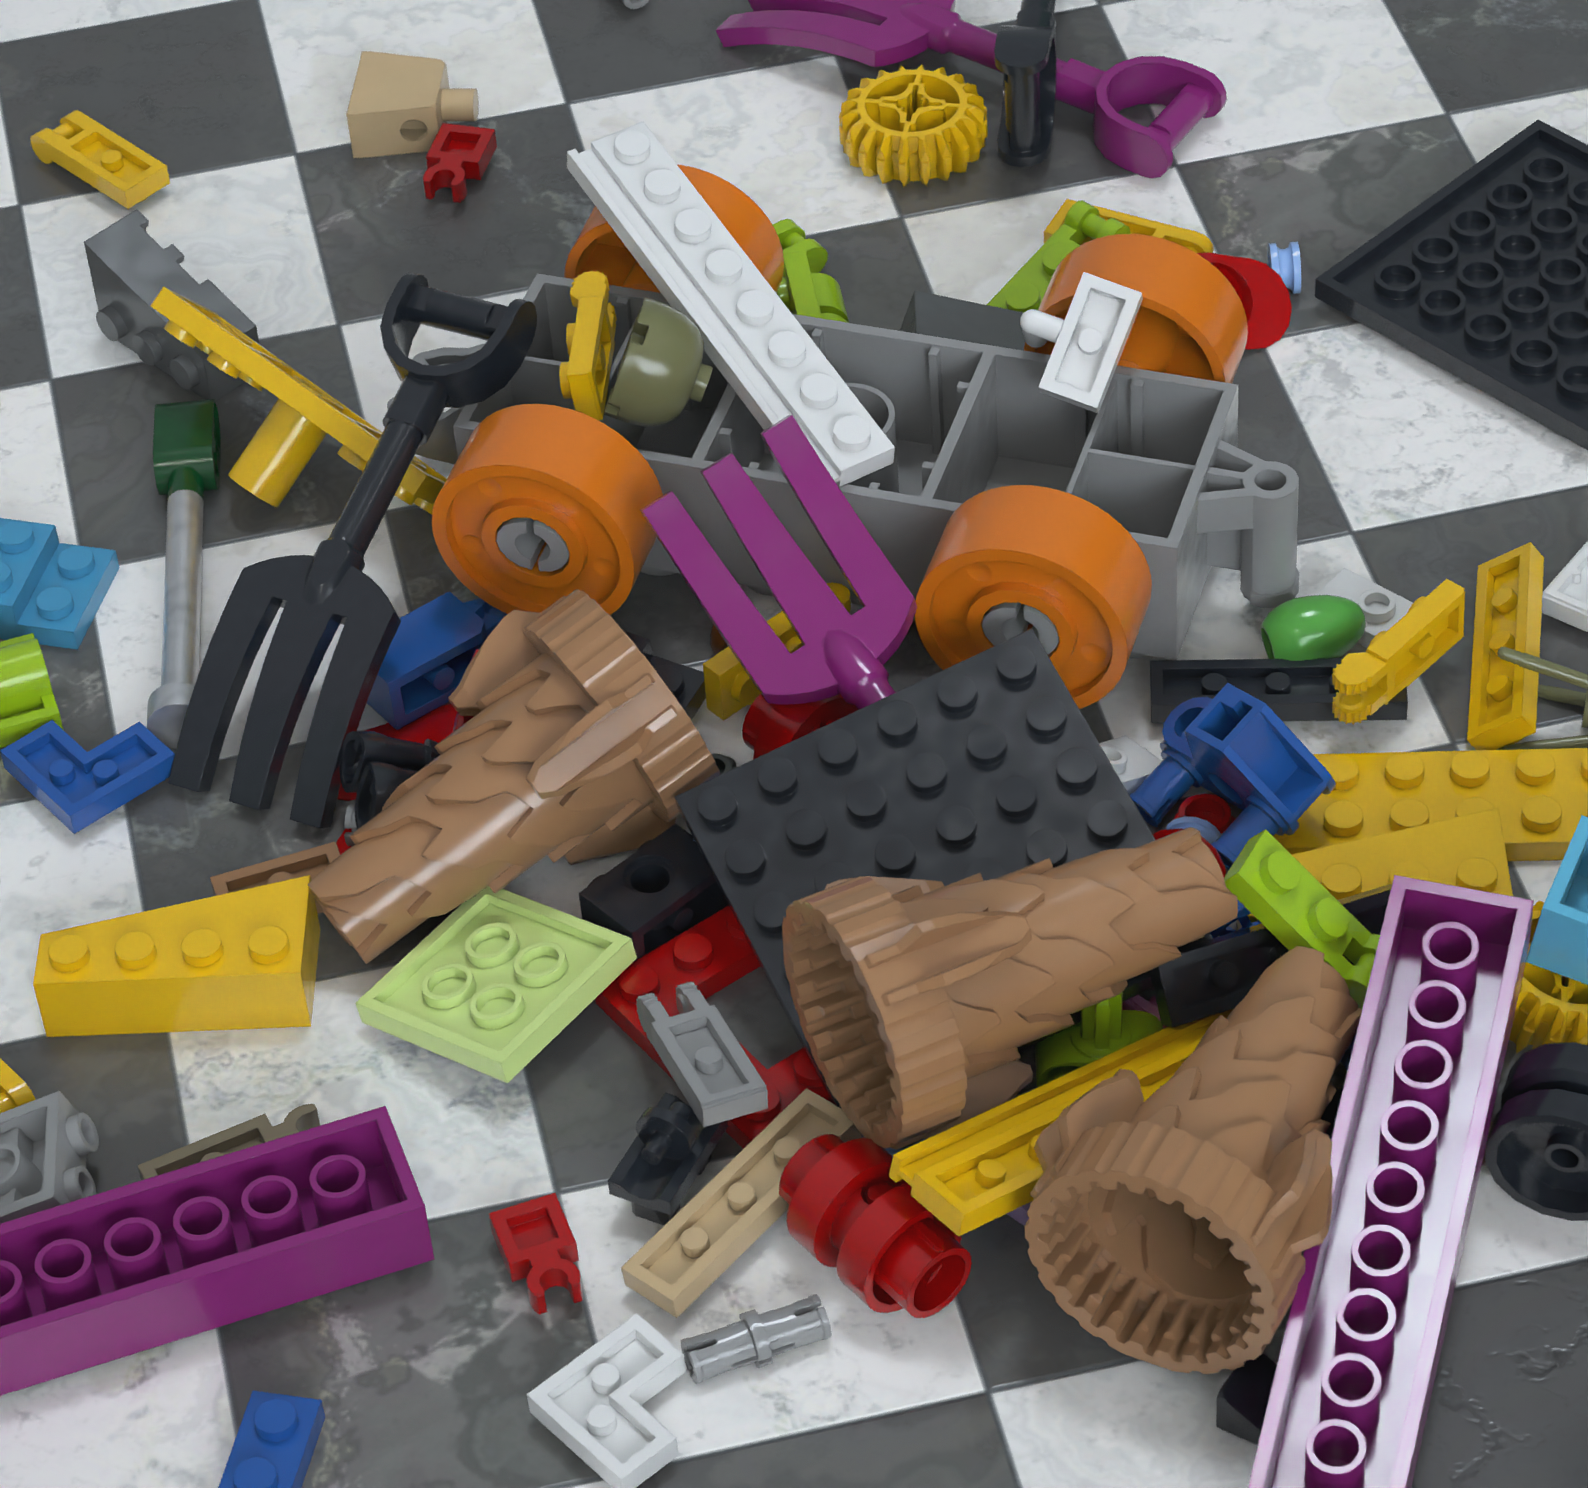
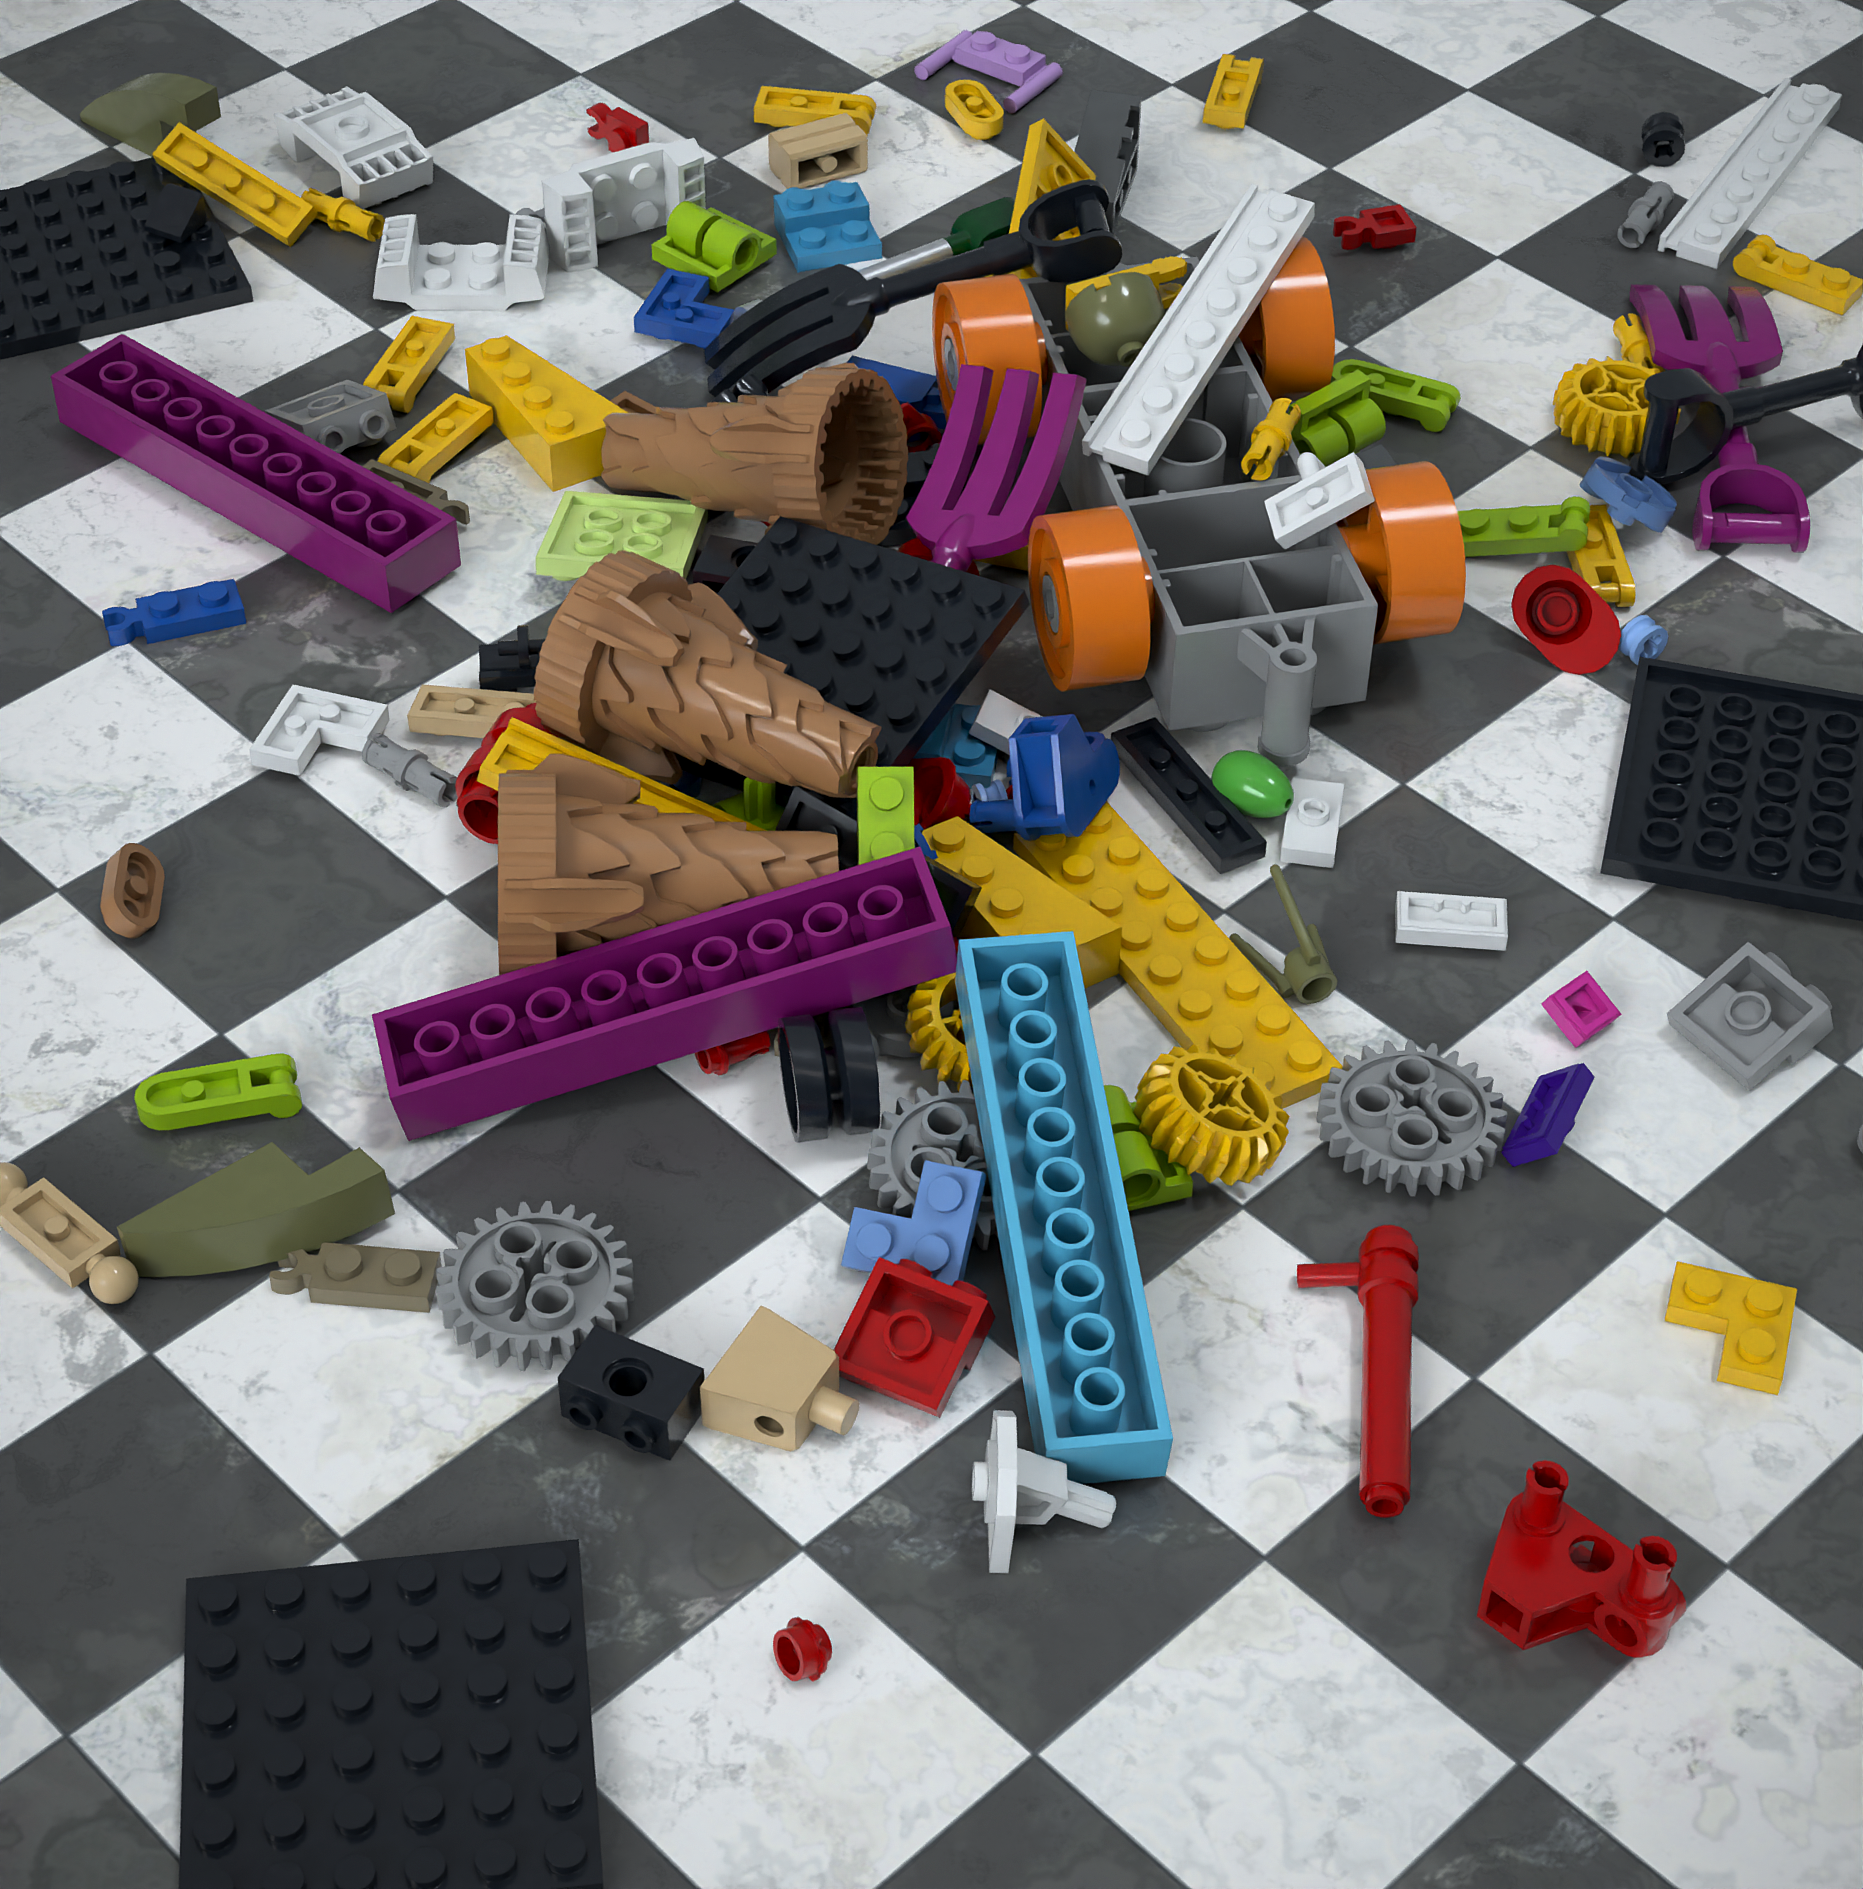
camera: 55 degrees right, 0 degrees up
tan torso [346,51,479,158] -> none
red plate [488,1193,583,1315] -> none
yellow hinge [1332,579,1465,725] -> none
yellow plate [1467,542,1544,750] -> none
none -> yellow plate [377,393,494,483]
none -> yellow pin [1241,398,1301,481]
none -> medium blue plate [1579,457,1677,533]
none -> yellow pin [1613,313,1665,373]

